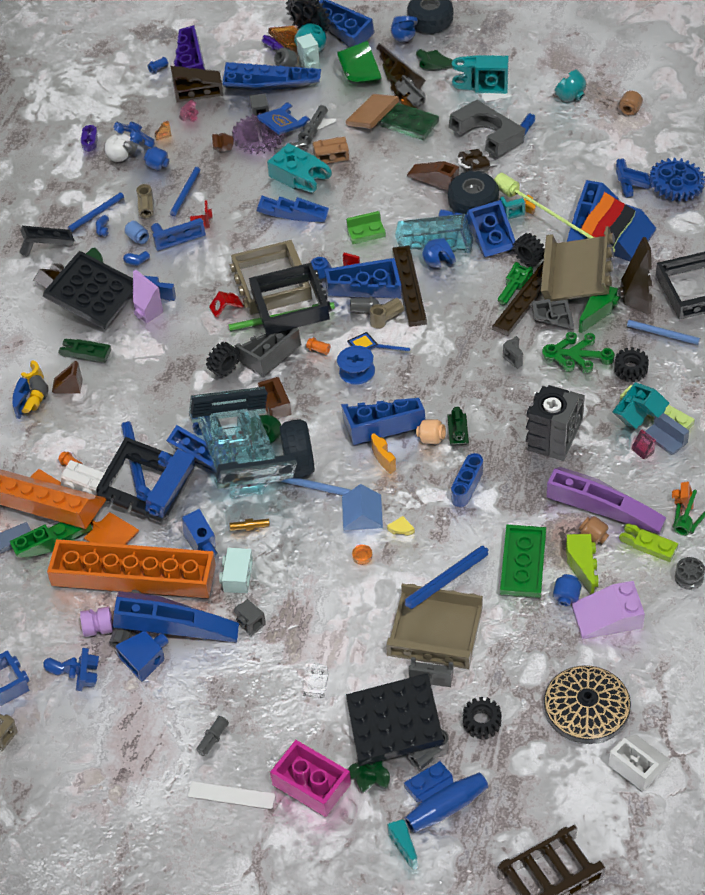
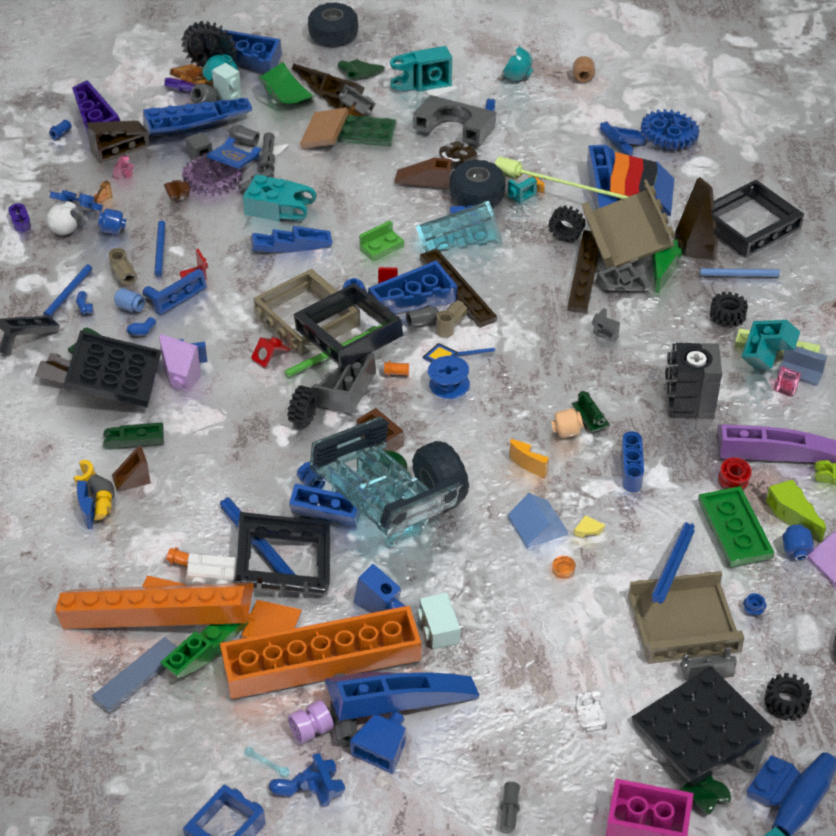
camera: 25 degrees left, 5 degrees down
blue brick [137,449,195,518] -> none
pearl gold bar [229,518,270,531] -> none
dark grey brick [234,599,266,637] -> none
medium blue bar [275,474,351,496] -> none
medium nougat brick [312,137,349,164] -> none
blue wedge [341,398,425,445] -> none
blue helmet [391,16,418,43] -> none
blue helmet [422,238,456,268] -> none
blue slope [466,200,516,258] -> none
green connector [498,262,533,305] -> none
green plant [542,332,615,373] -> none
medium nougat head [579,516,609,545] -> none
none -> dark grey piece [226,125,260,146]
none -> clear light blue hinge [244,747,289,778]
none -> red wheel [718,457,752,490]
none -> blue plate [743,593,767,615]

